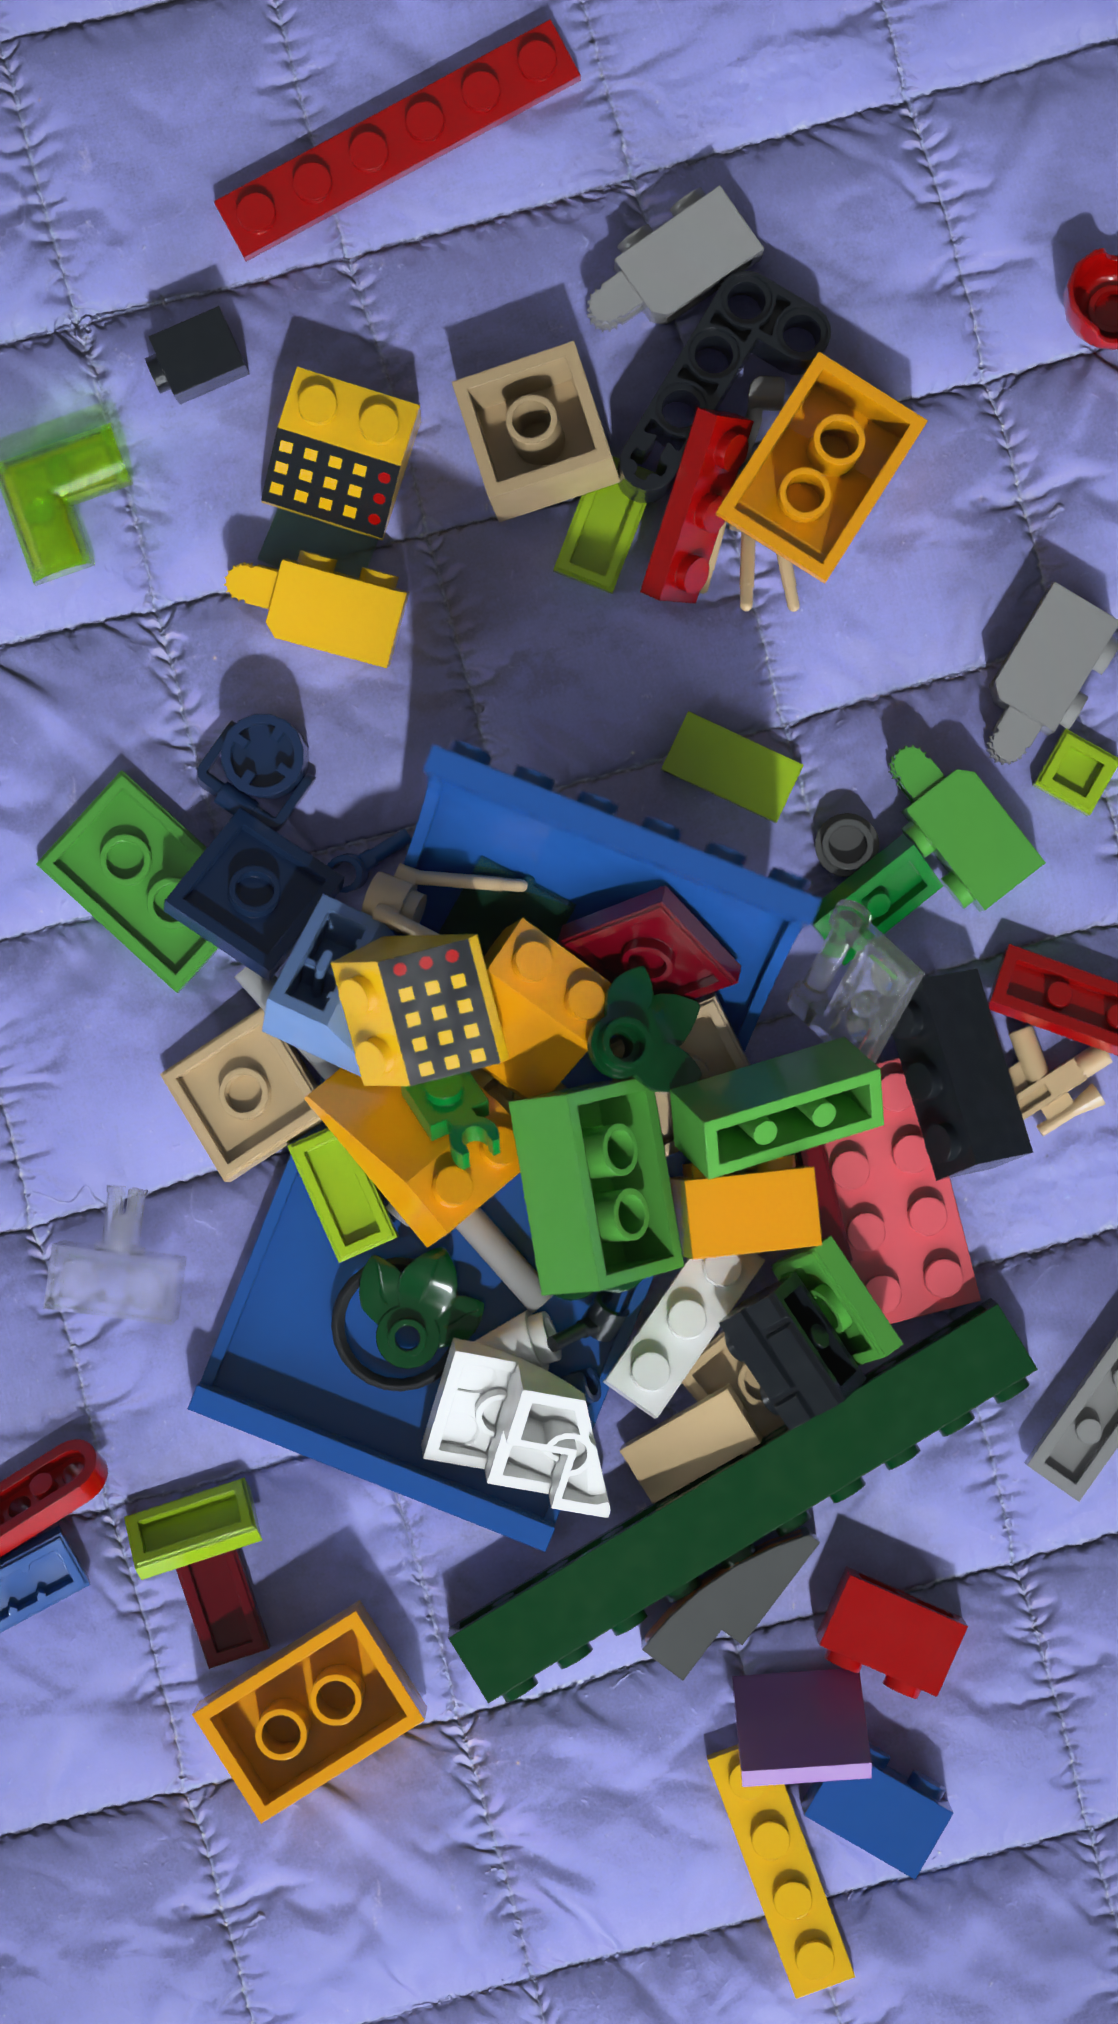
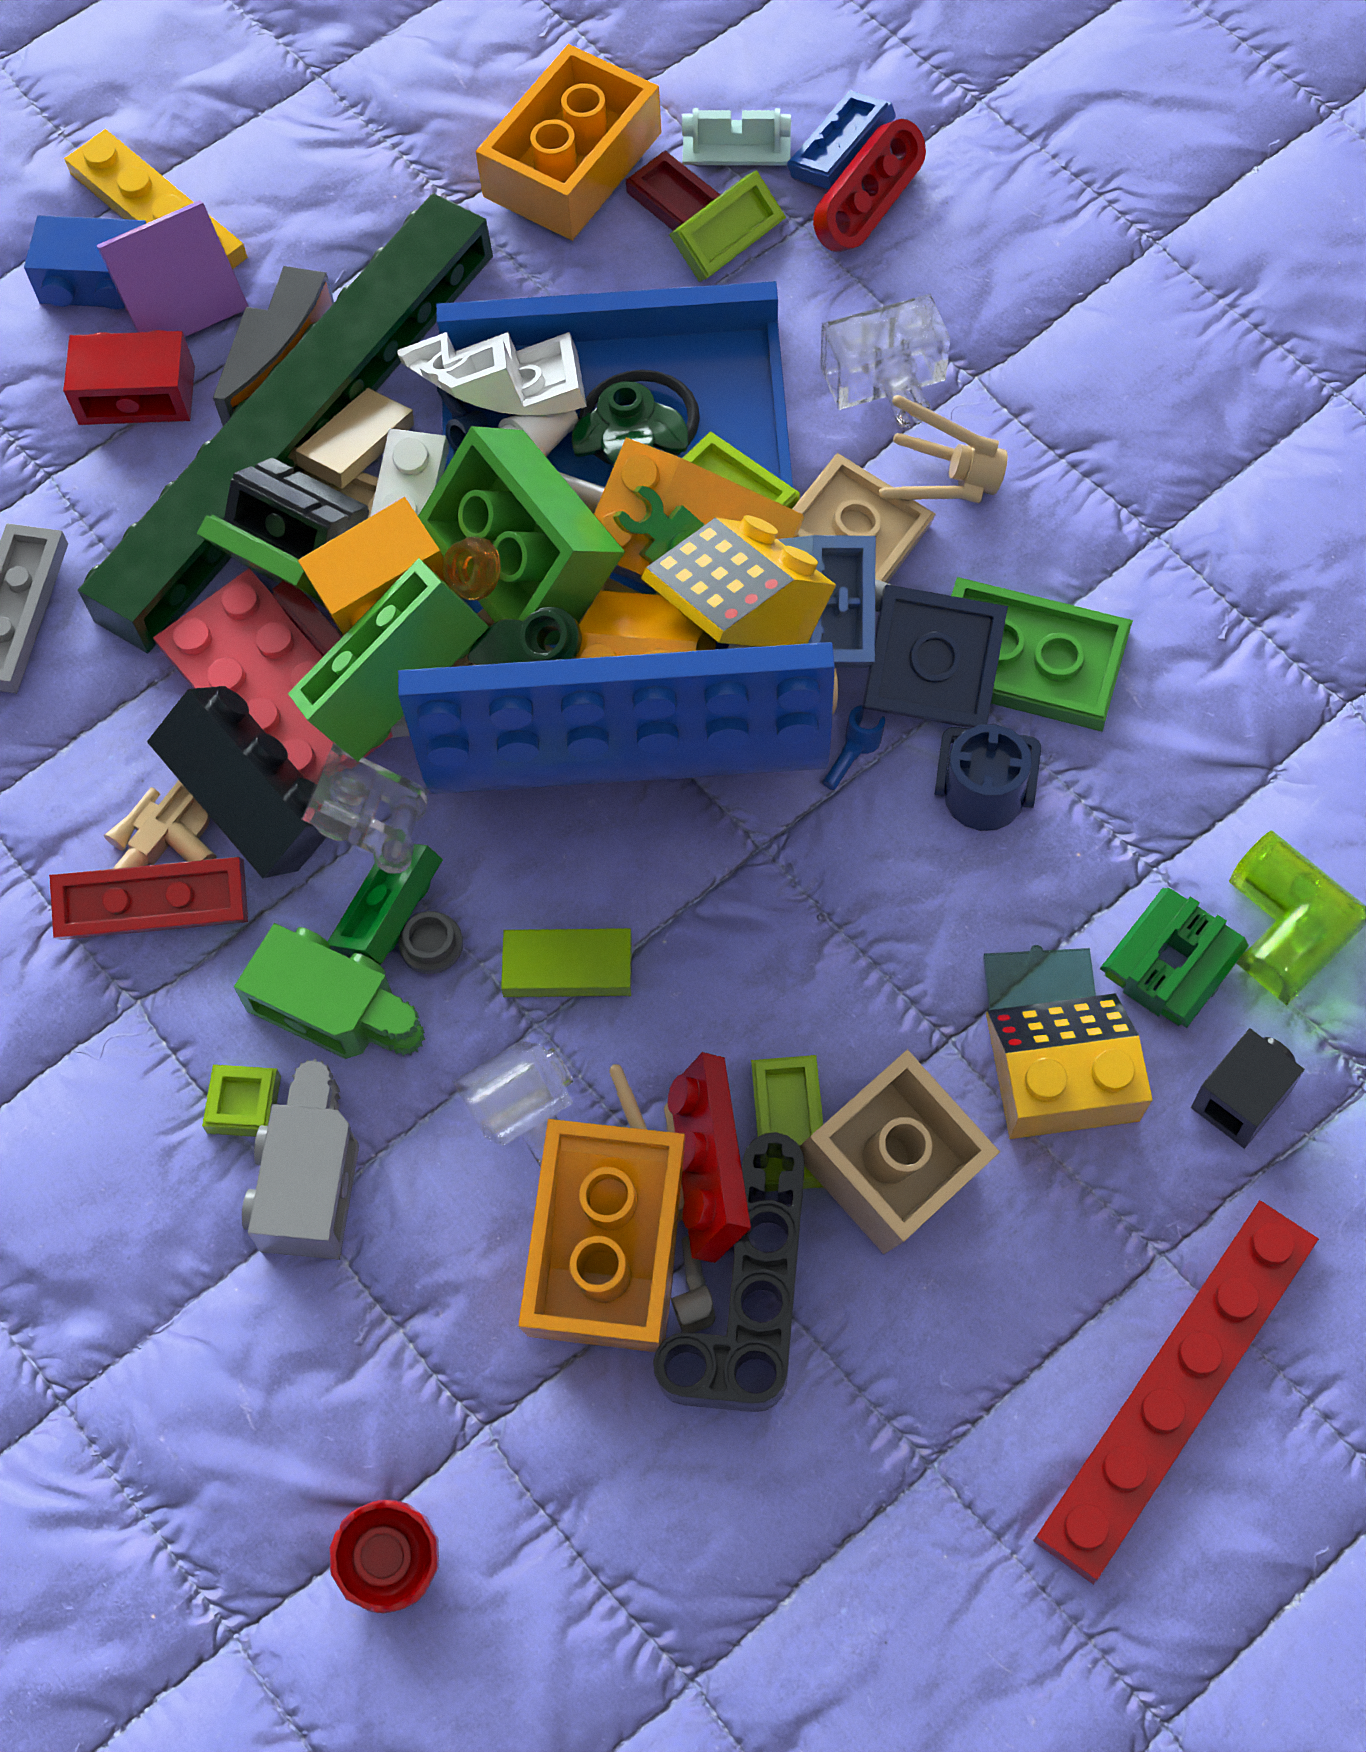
camera: 160 degrees right, 25 degrees down
yellow hinge [224,550,410,668] -> none
light grey hinge [587,185,764,332] -> none
none -> clear orange plate [443,537,501,600]
none -> clear brick [452,1041,573,1168]
none -> light aqua hinge [682,108,791,166]
none -> tan plant [879,395,1008,503]
none -> green piece [1100,888,1249,1028]

